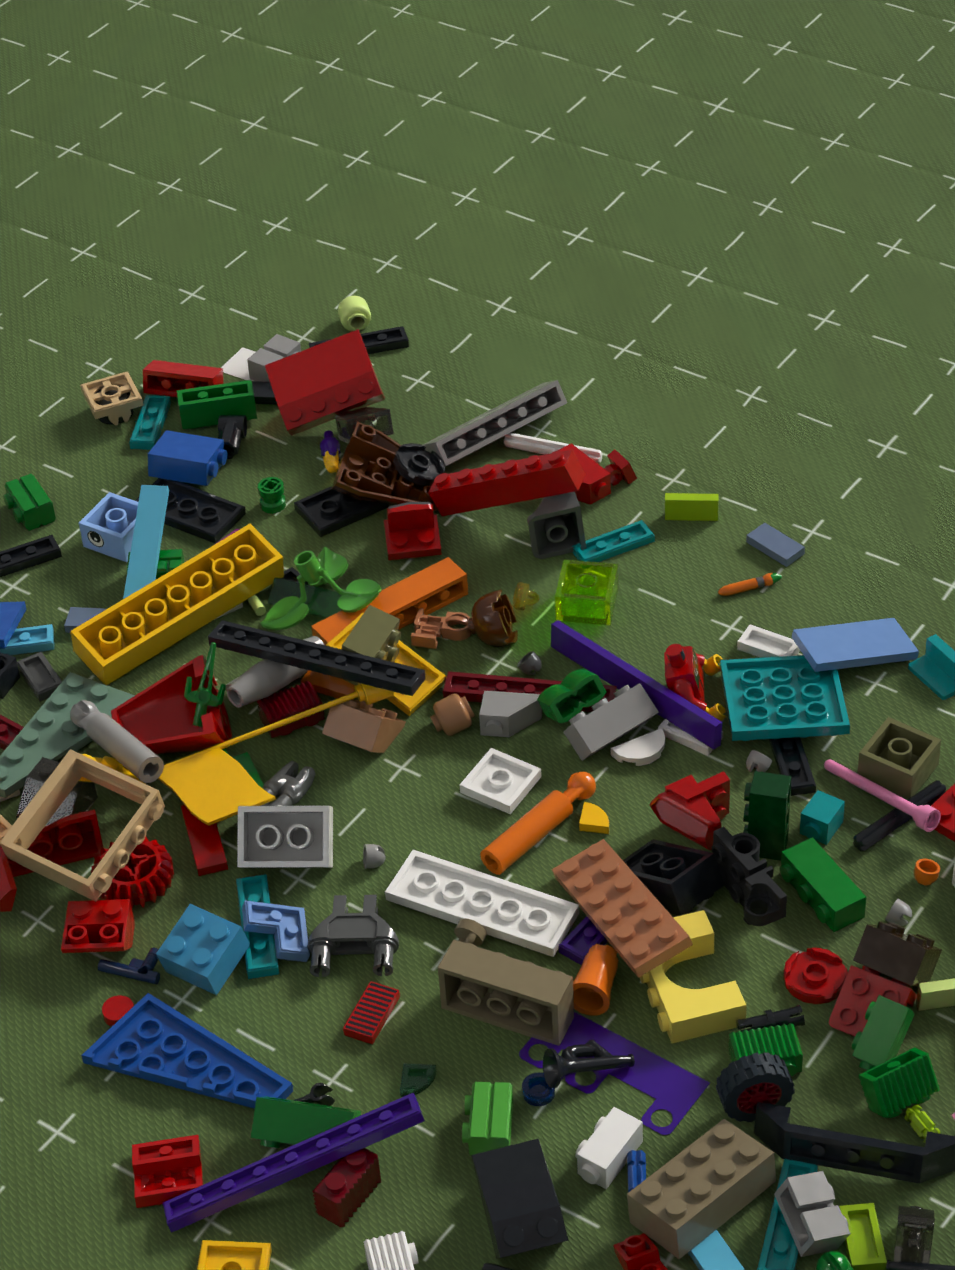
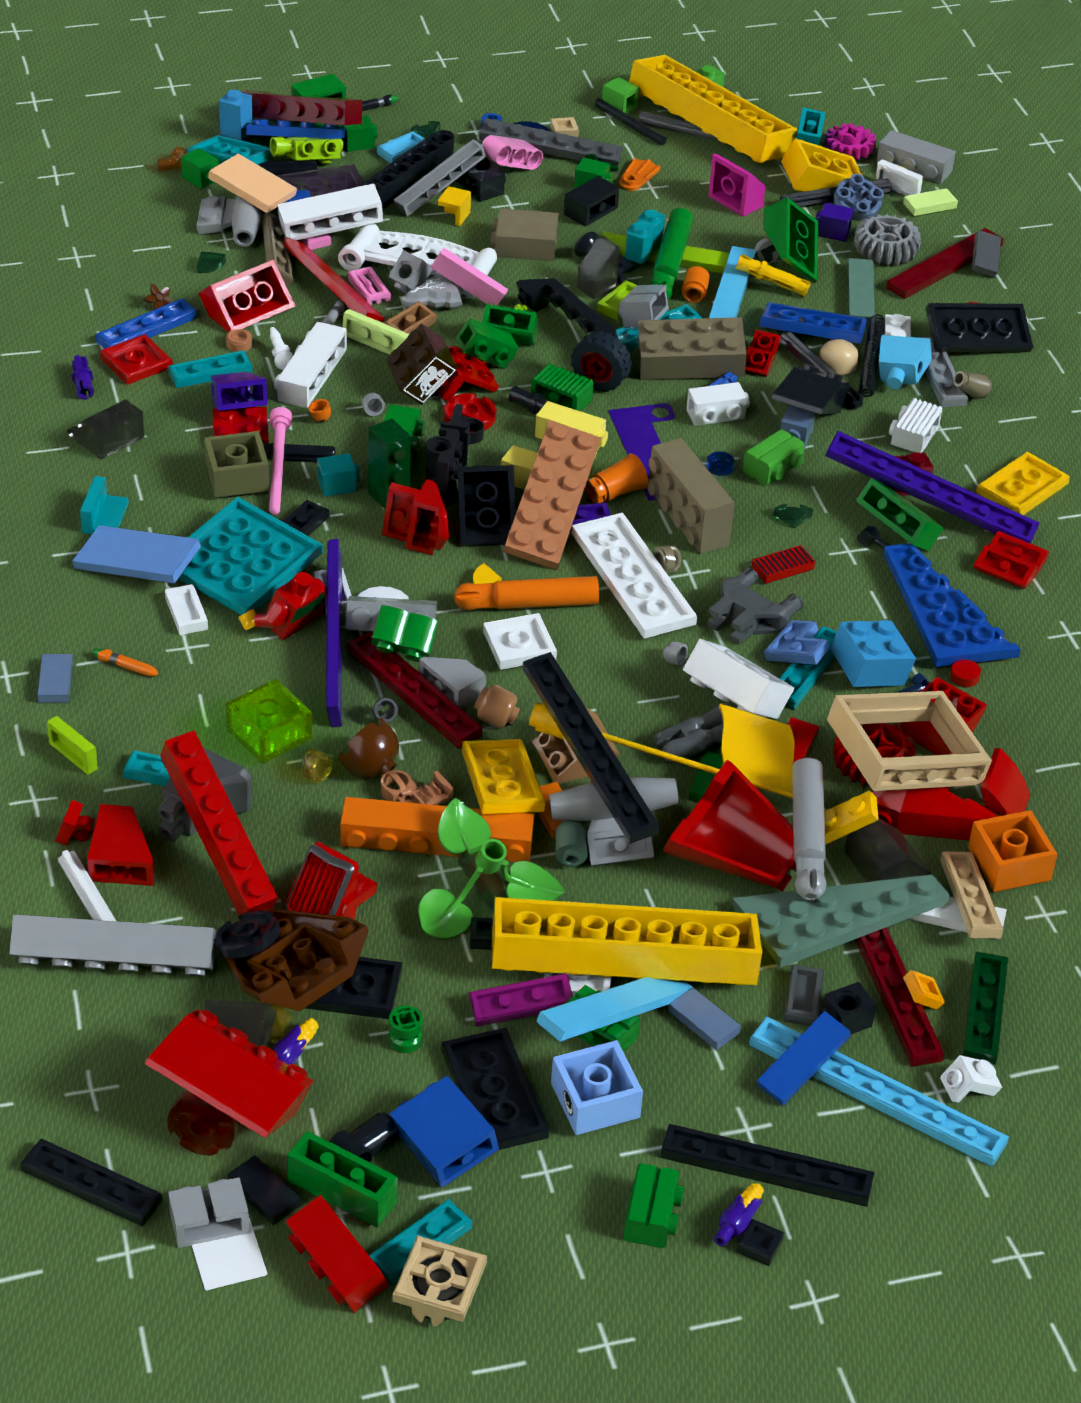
camera: 145 degrees left, 0 degrees up
green piece [184,642,226,727] -> none
yellowish green head [338,295,371,331] -> none
olive brick [341,605,401,685] -> none
black piece [543,1040,635,1088] -> none
light grey hinge [746,750,772,772] -> none

